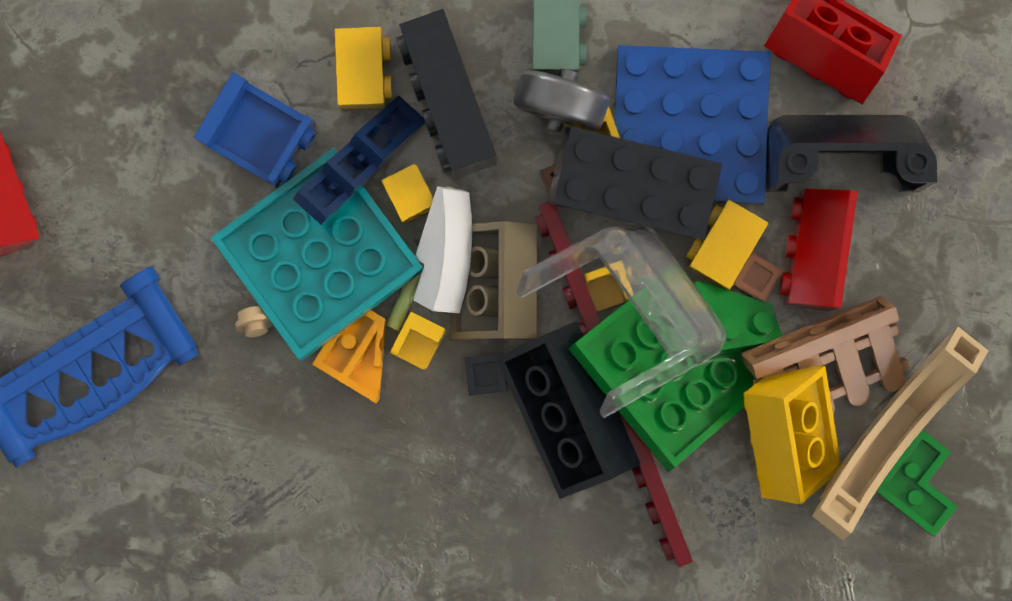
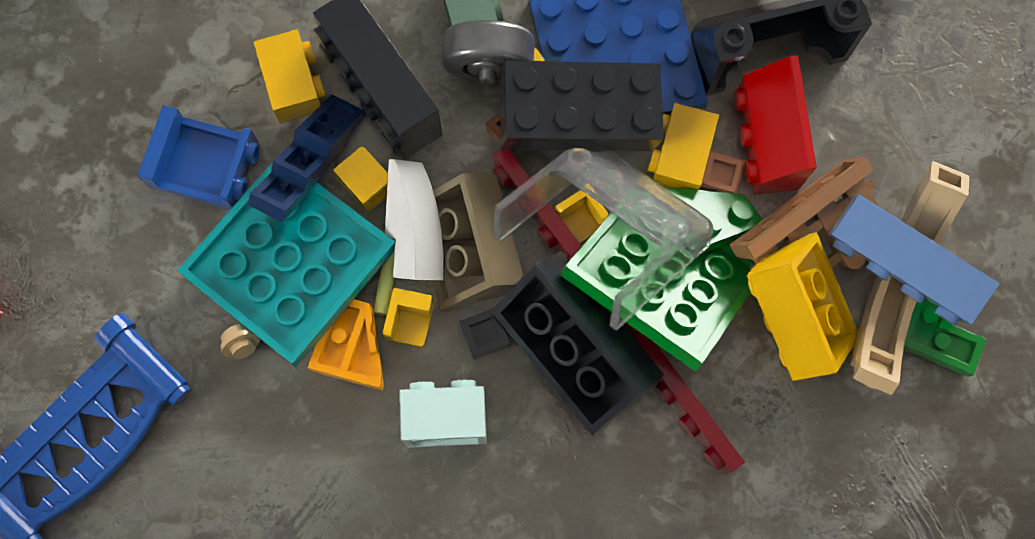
camera: 20 degrees left, 10 degrees down
none -> light aqua piece [400,380,487,448]
none -> medium blue brick [827,194,1000,326]

